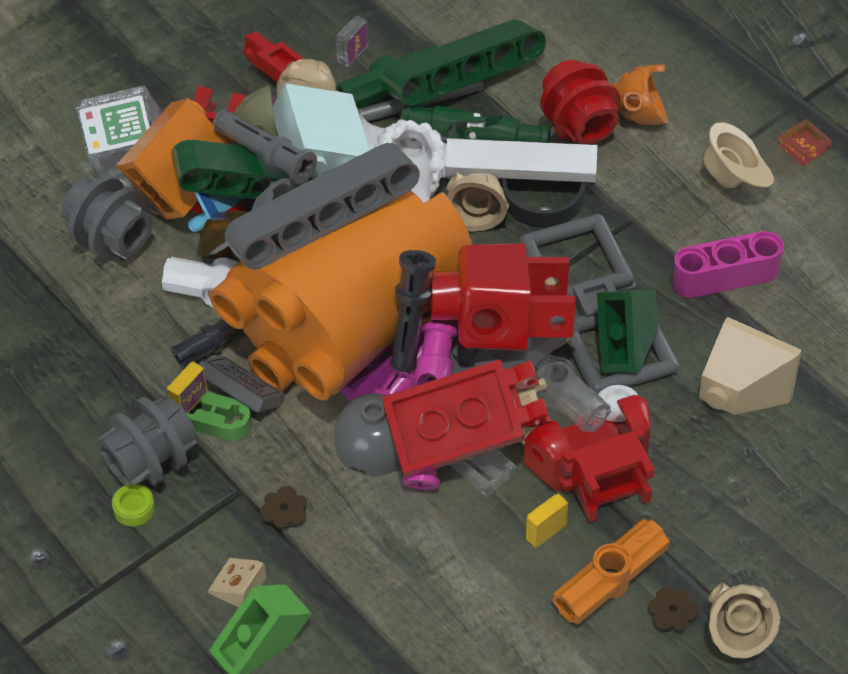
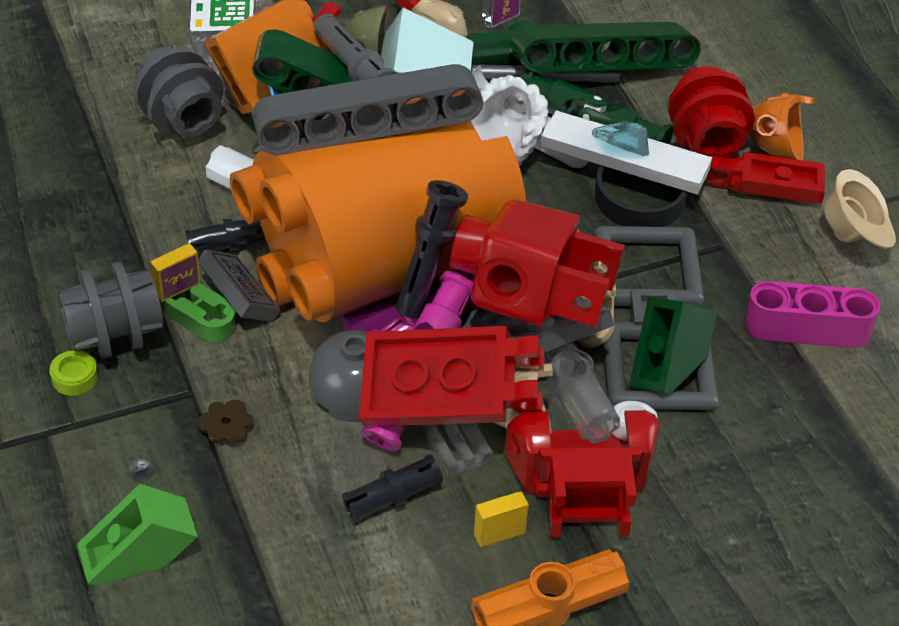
camera: 15 degrees right, 5 degrees down
tan slope [208,558,267,608] -> none
tan helmet [446,172,509,231] -> none
tan slope [699,317,802,415] -> none
none -> black pin [342,454,443,523]
none -> clear light blue slope [592,120,649,156]
none -> red hinge [707,152,825,204]

